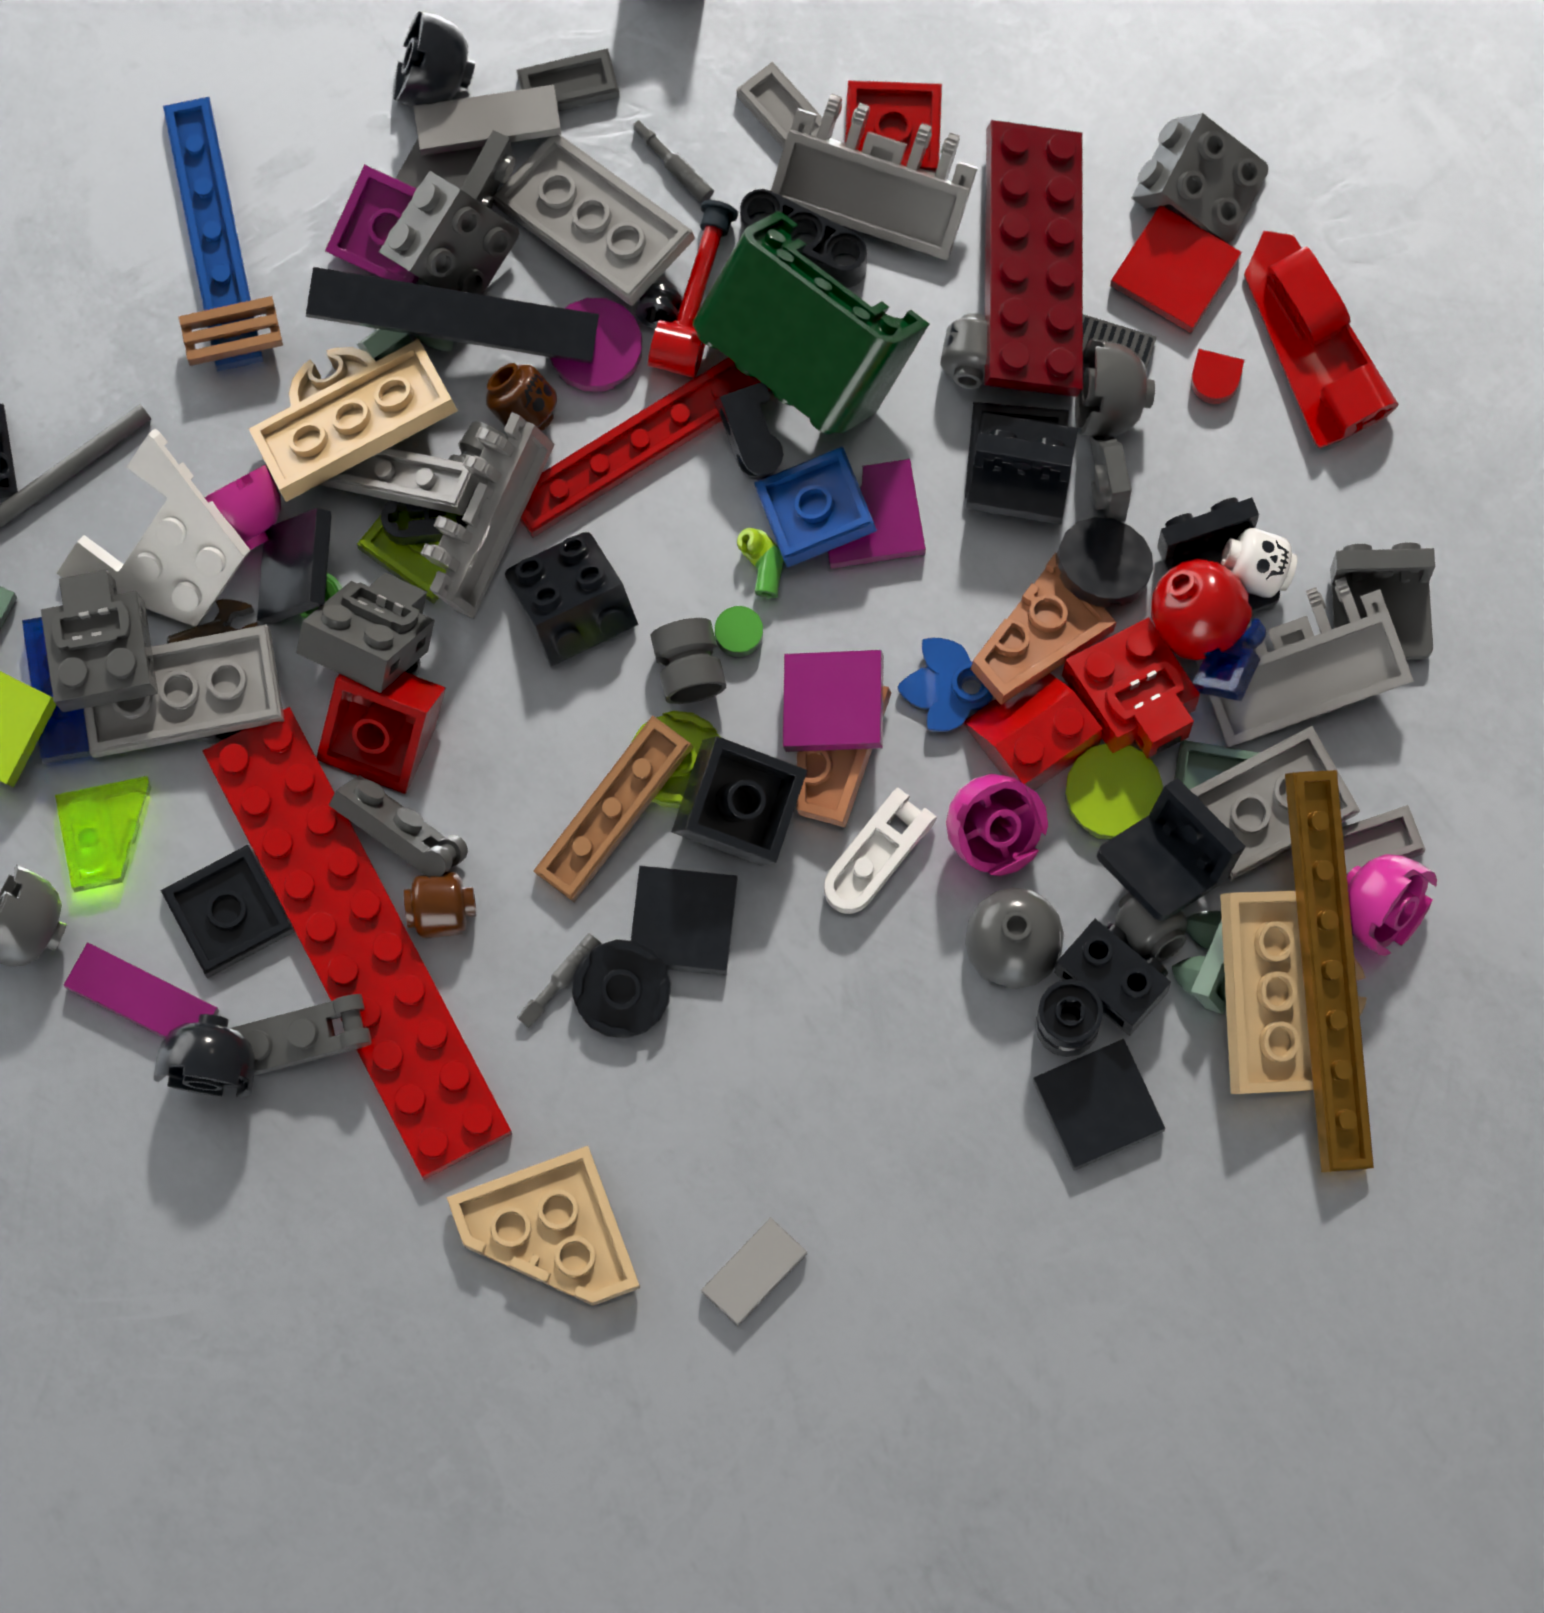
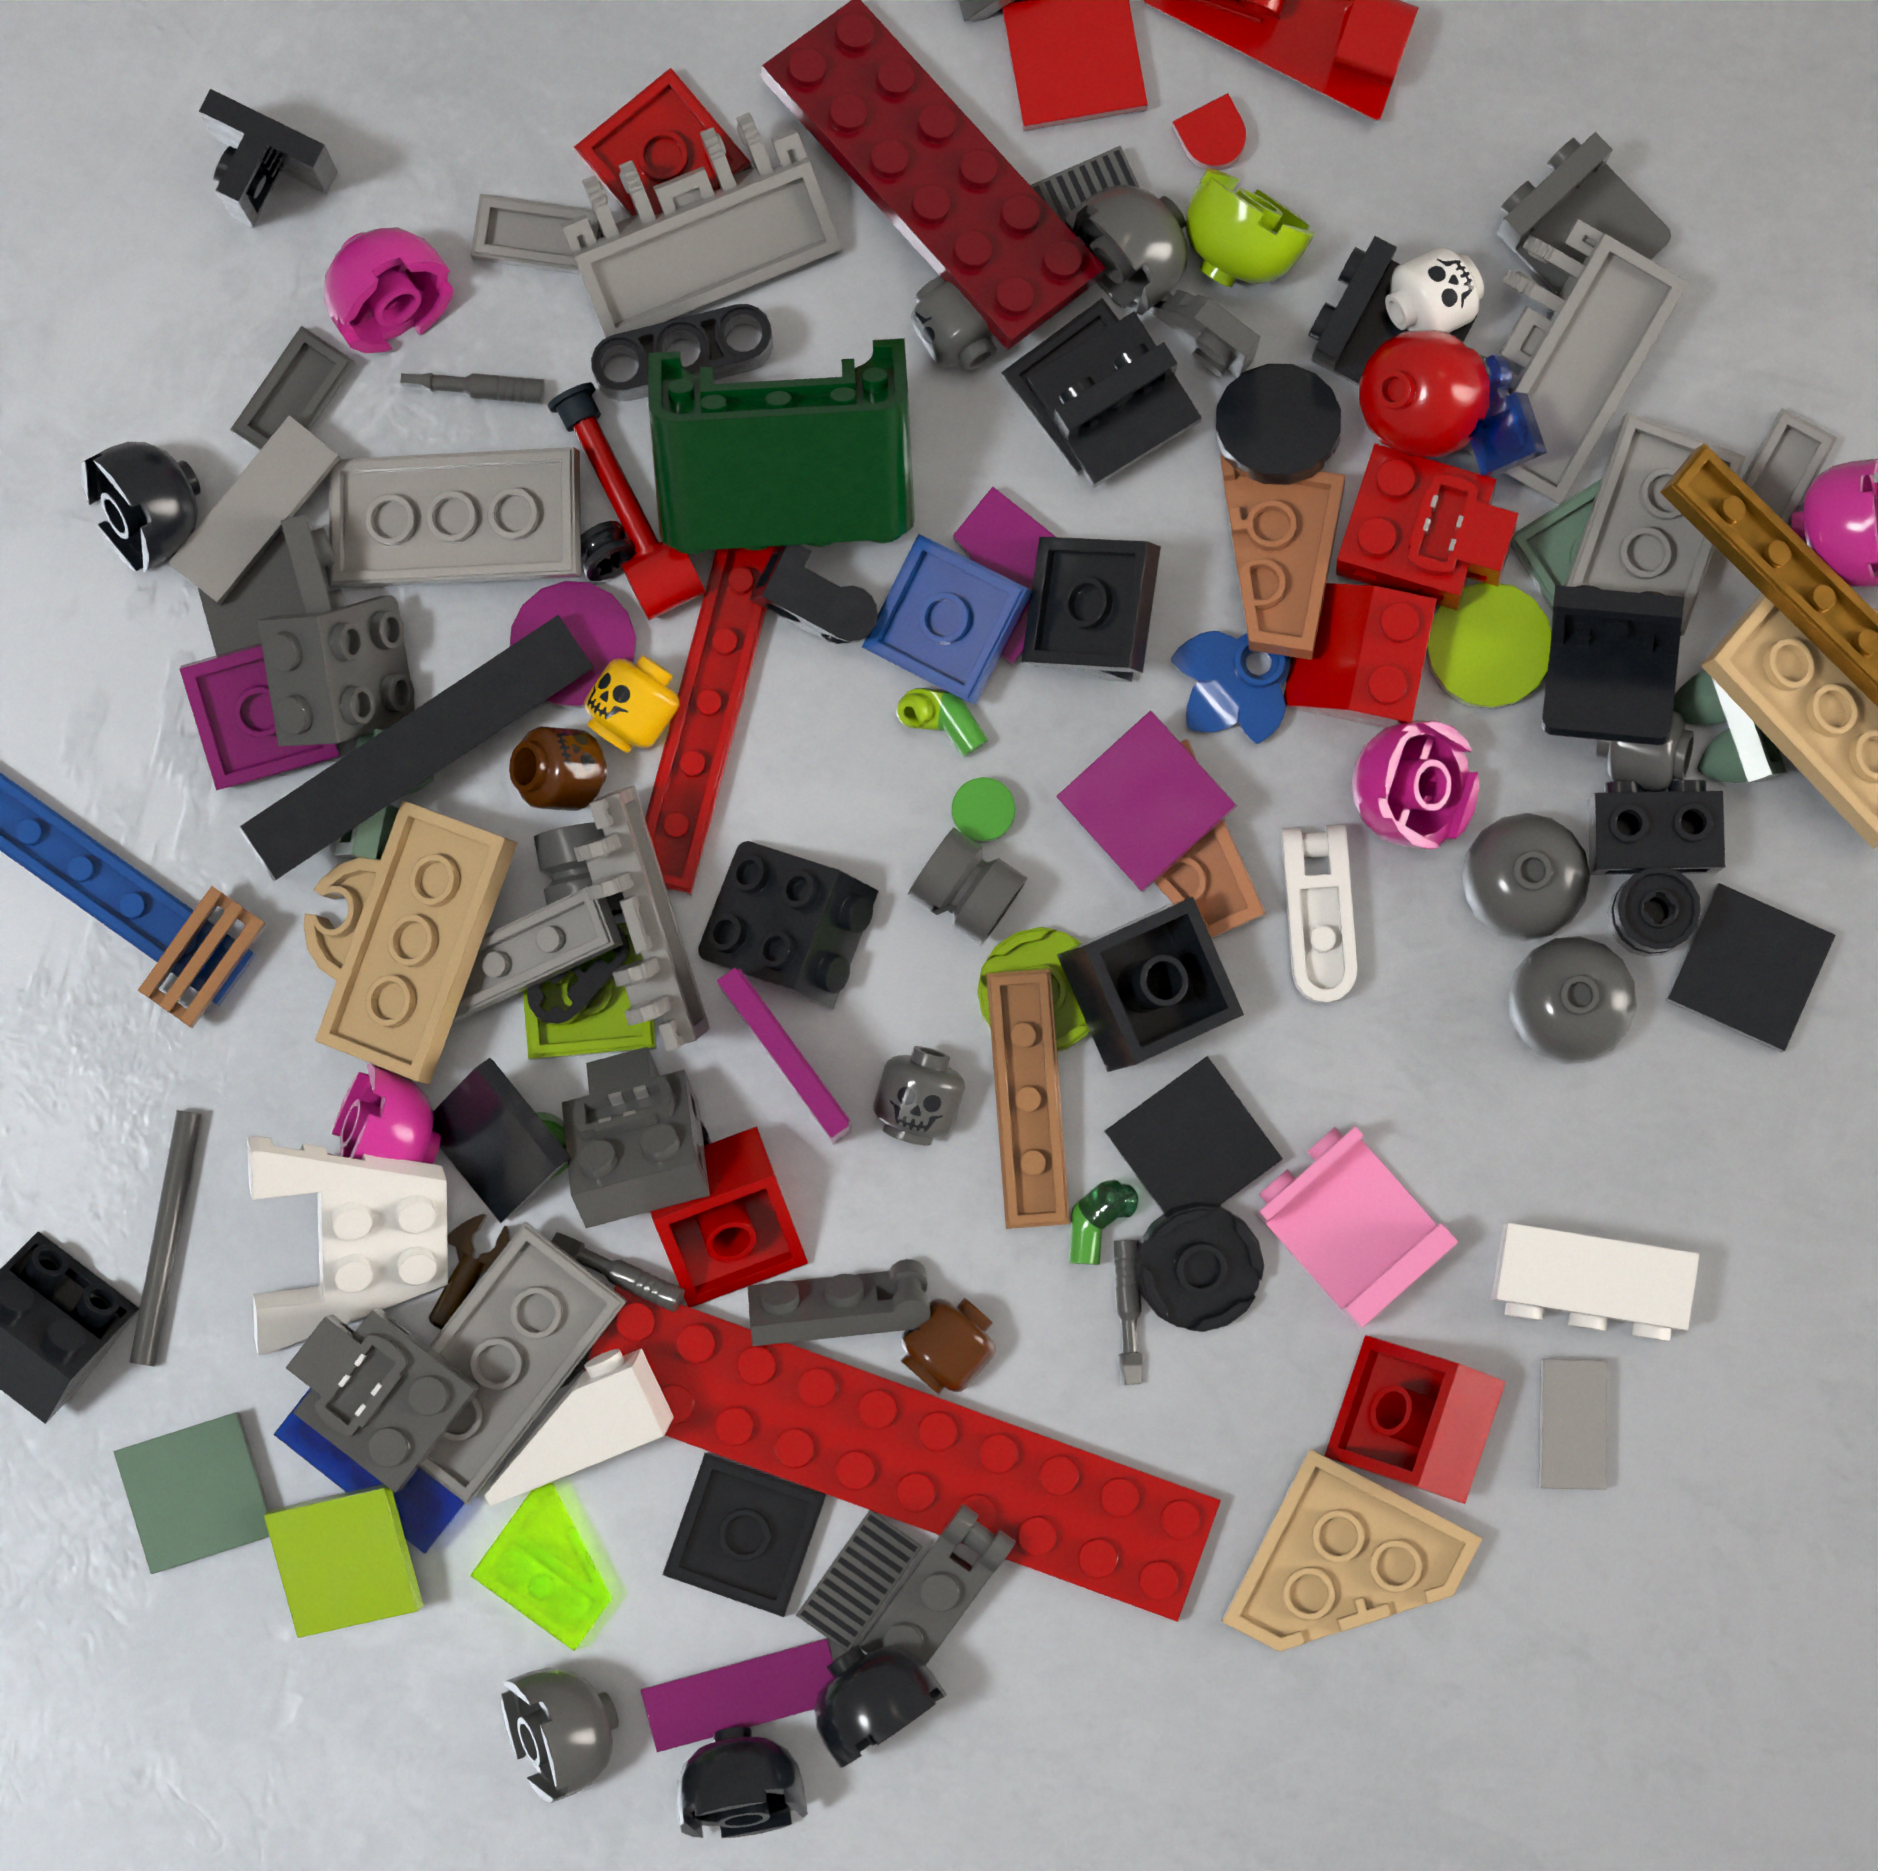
camera: 45 degrees left, 10 degrees up
none -> dark pink cylinder [324,227,454,353]
none -> white slope [484,1348,674,1507]
none -> dark grey piece [552,1232,685,1313]
none -> yellow head [584,654,680,753]
none -> black cylinder [677,1727,808,1838]
none -> magenta tile [717,968,852,1145]
none -> tile [796,1510,923,1651]
none -> dark grey head [873,1046,965,1146]
none -> black bracket [1021,537,1161,682]
none -> arm [1068,1179,1139,1265]
none -> lime cylinder [1185,168,1315,288]
none -> bright pink panel [1256,1126,1458,1329]
none -> red slope [1324,1335,1506,1504]
none -> white brick [1491,1223,1700,1341]
none -> dark grey cylinder [1507,936,1637,1064]

